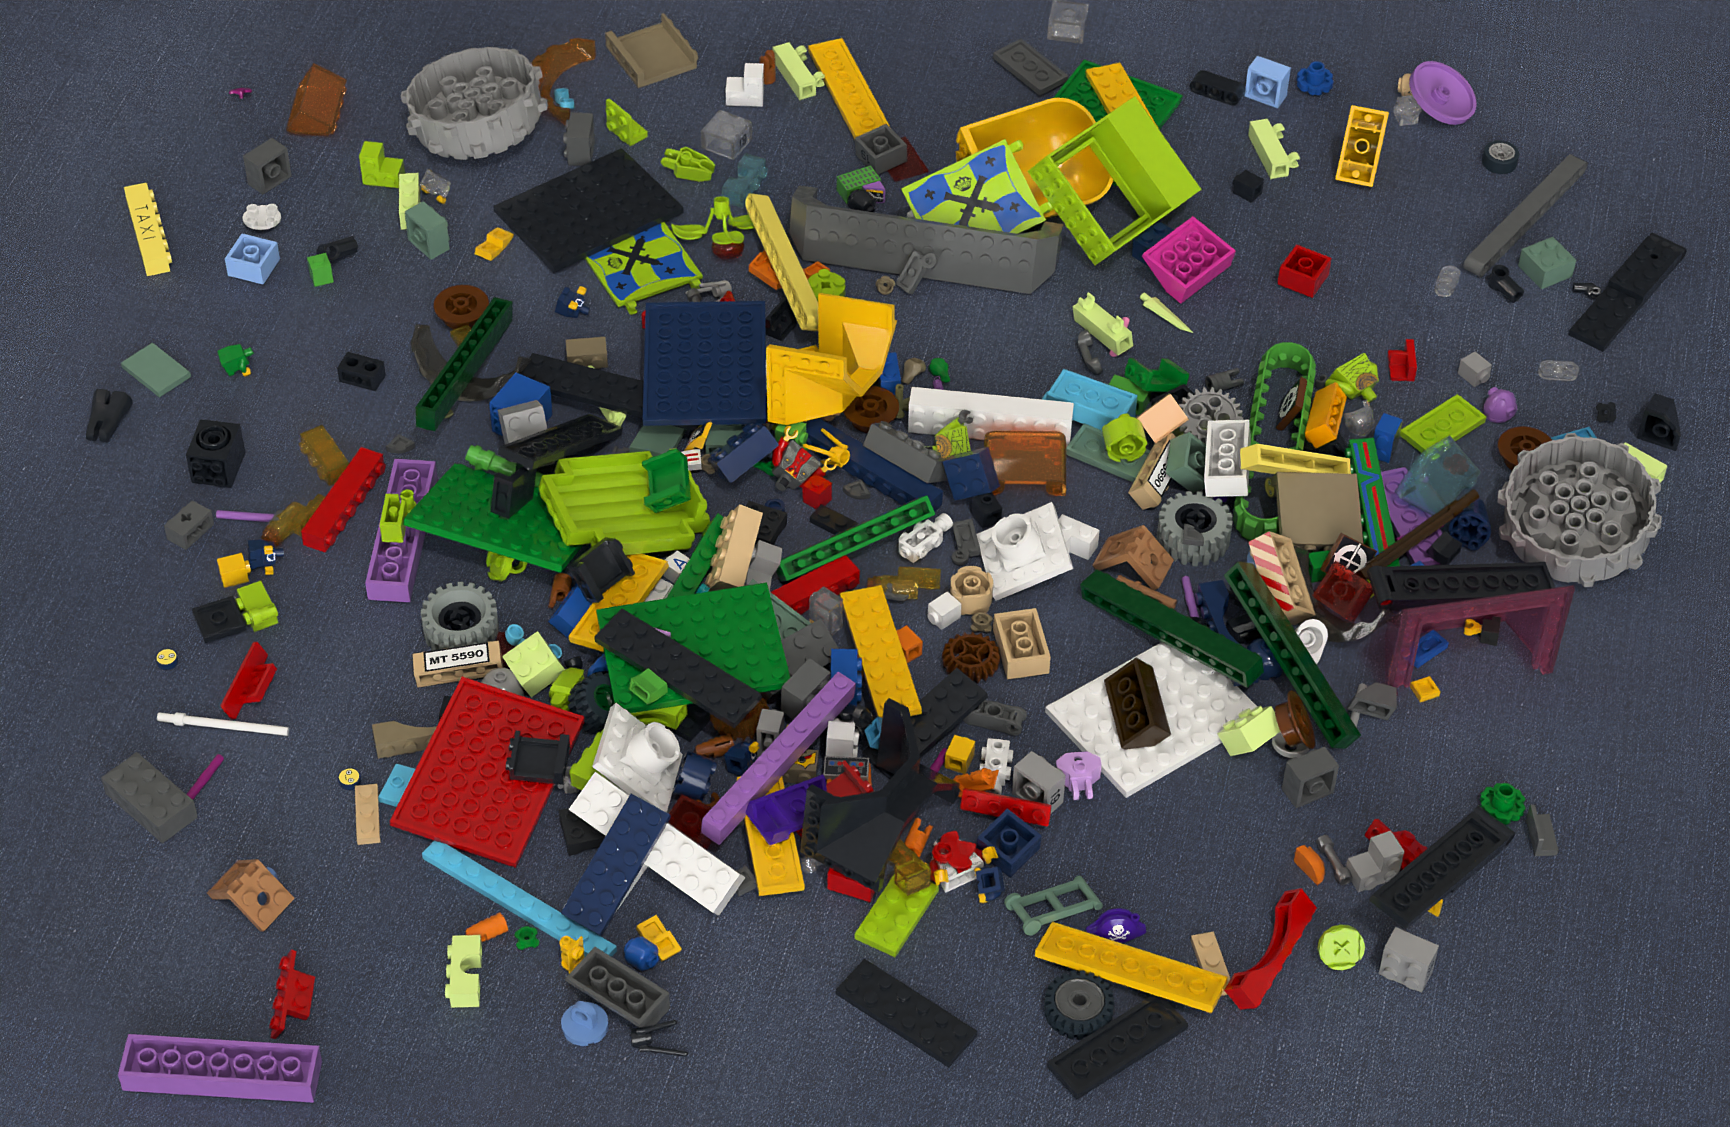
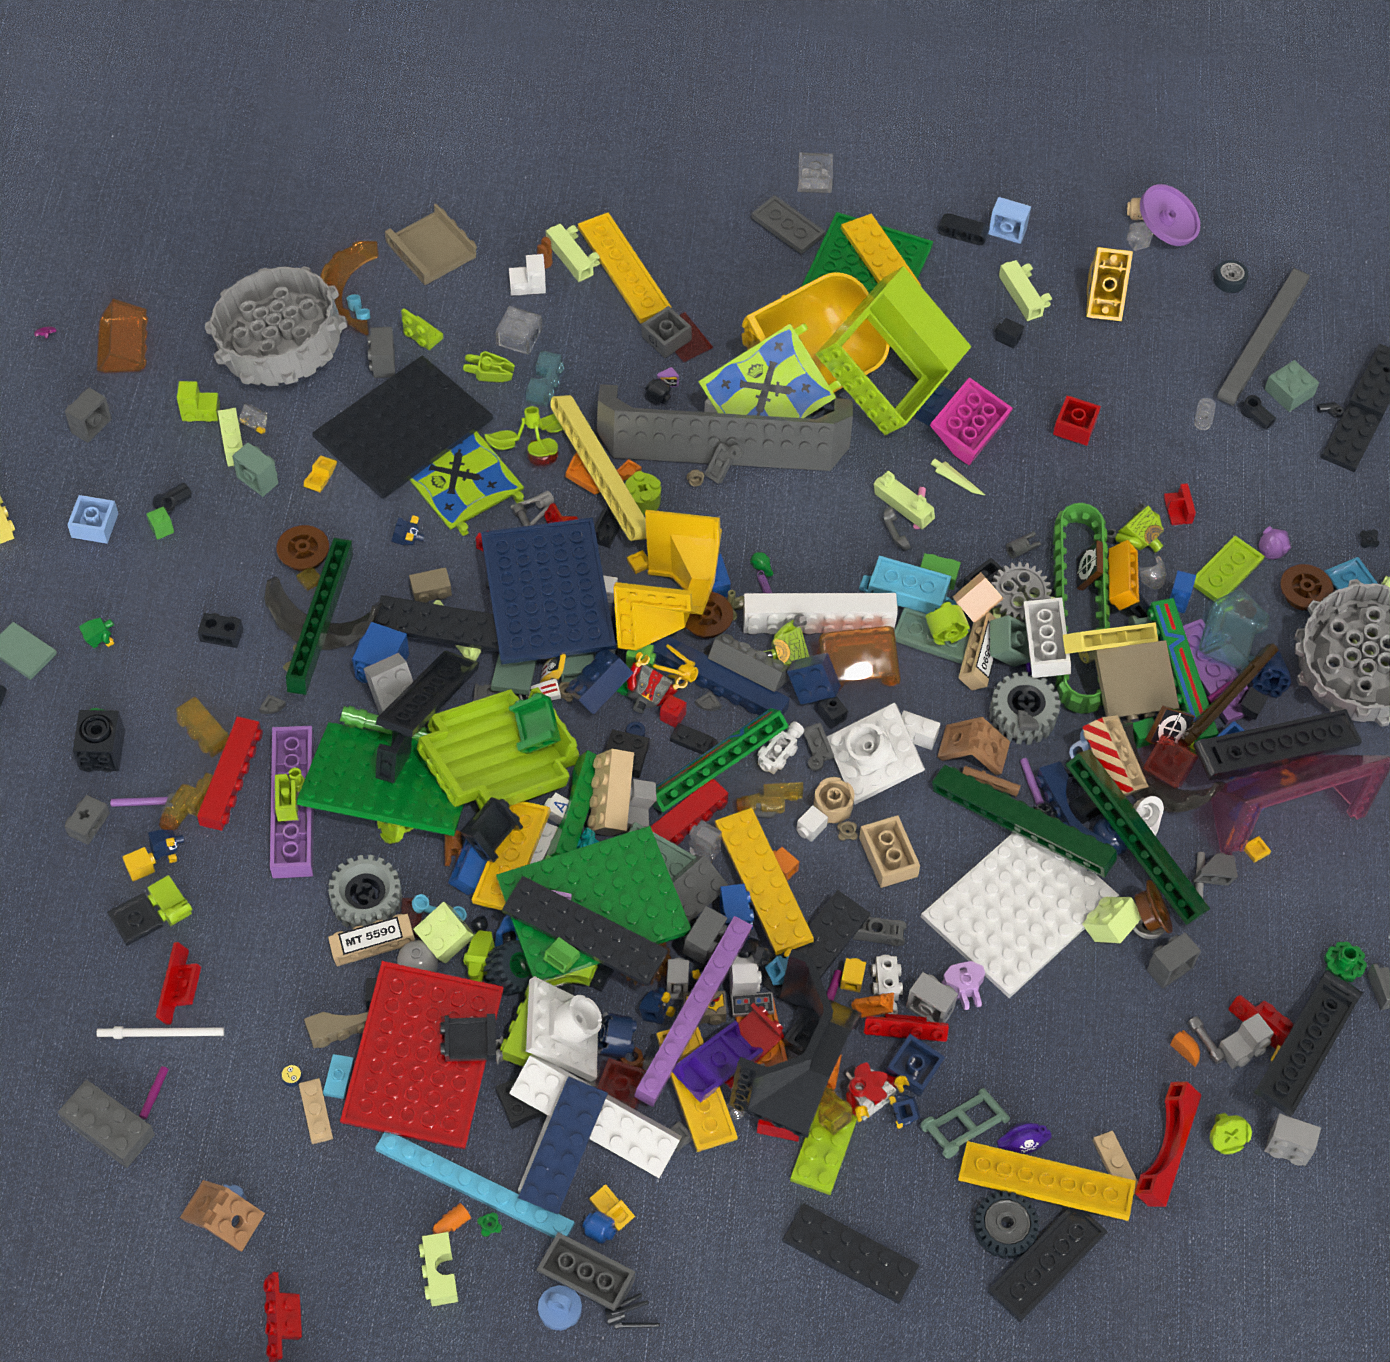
camera: 10 degrees left, 10 degrees up
tile [156,648,179,670] -> none
white dish [242,204,281,230] -> none
yellow hinge [559,936,585,974] -> none
dark orange hinge [693,733,734,759] -> none
bright green brick [837,165,881,204] -> none
dark tan animal [901,358,926,385] -> none
reddish brown gear [942,631,1000,684] -> none
dark brown slope [1104,657,1171,750] -> none
green panel [1124,358,1190,392] -> none
blue plant [1297,61,1334,95] -> none
light grey brick [1458,352,1492,387] -> none
clear plate [1538,360,1579,381] -> none

